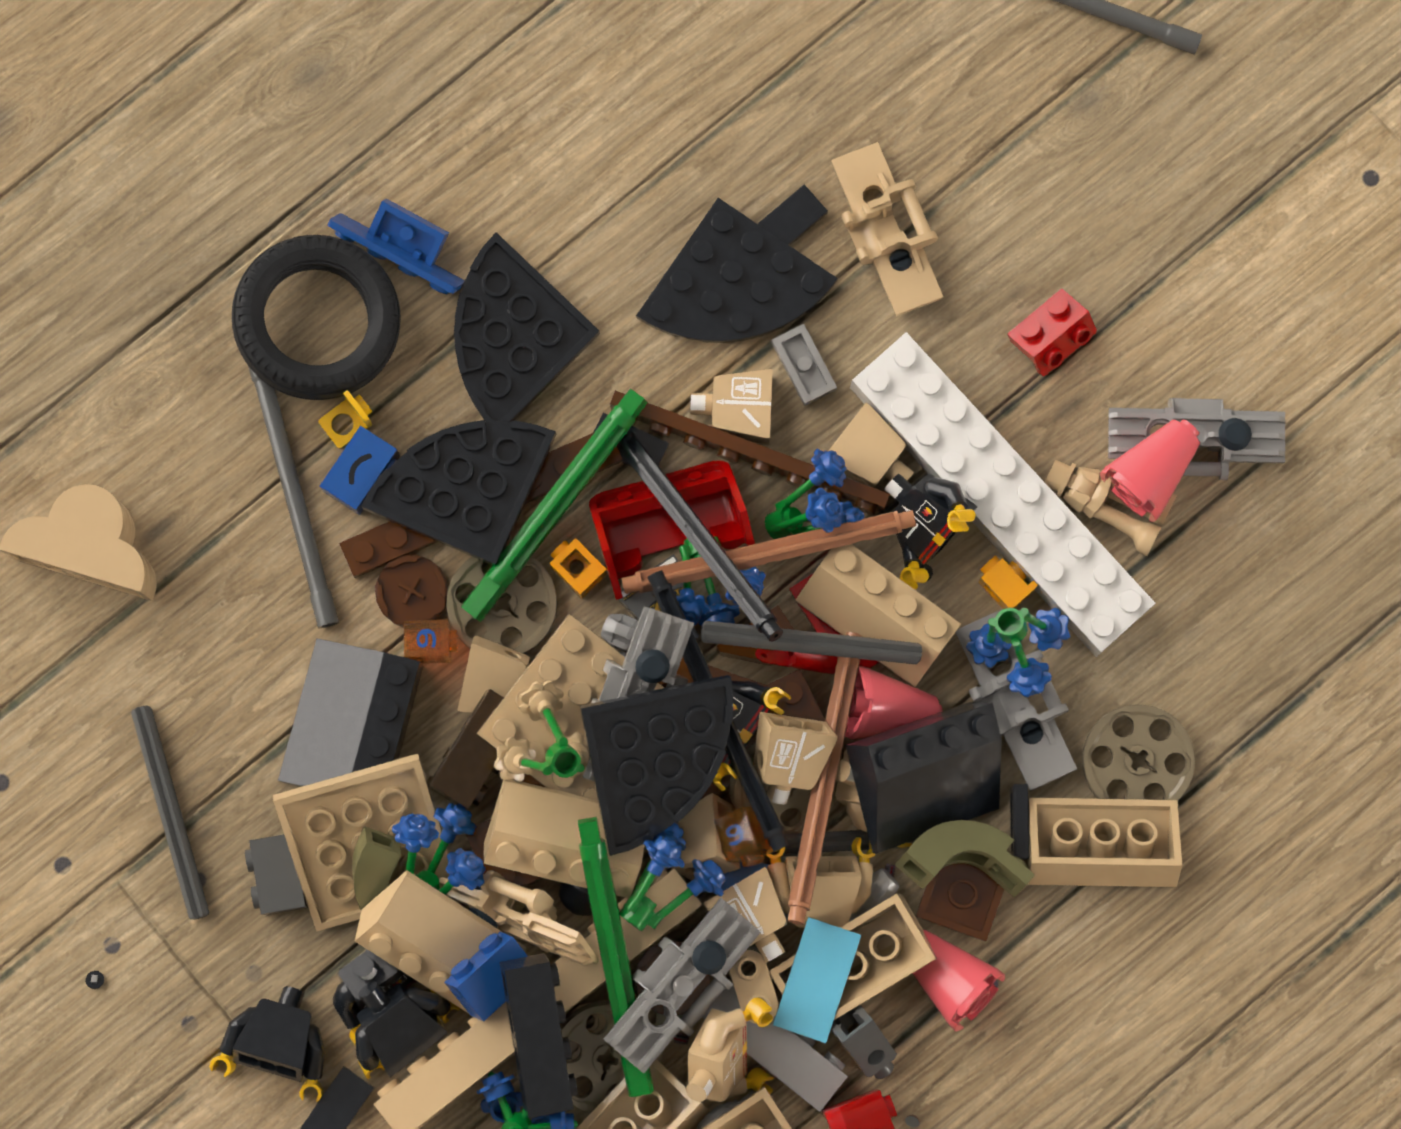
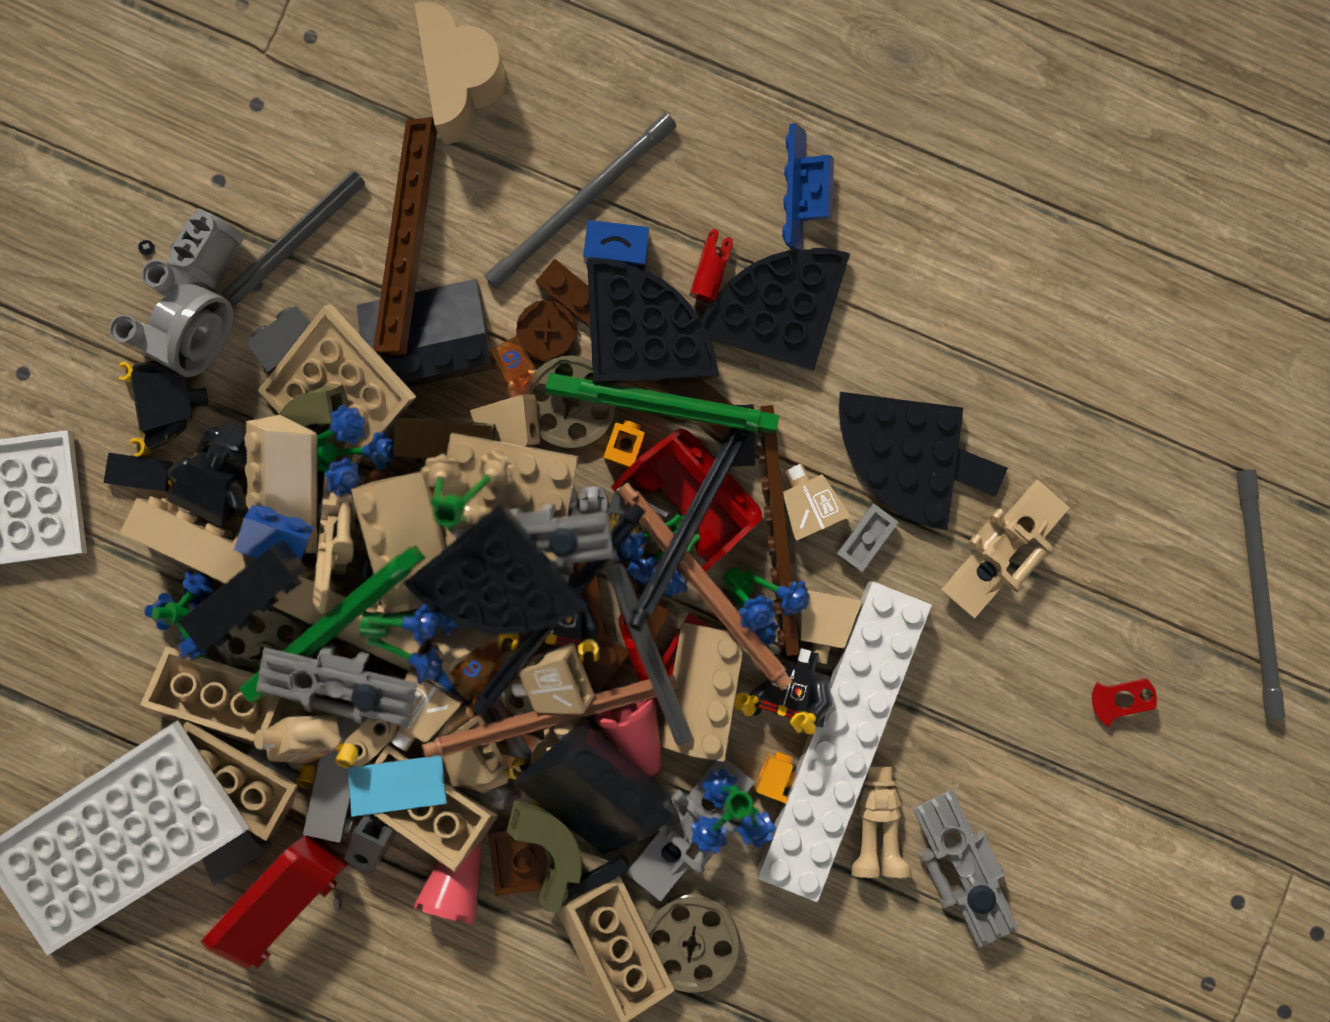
camera: 65 degrees right, 5 degrees up
black tyre [232,235,401,400] -> none
yellow bracket [318,390,372,449] -> none
bracket [1007,288,1097,376] -> none
coral cone [1099,419,1200,522] -> none
none -> light grey piece [109,208,245,377]
none -> reddish brown plate [373,117,437,356]
none -> red piece [689,229,733,303]
none -> red piece [1092,678,1157,727]

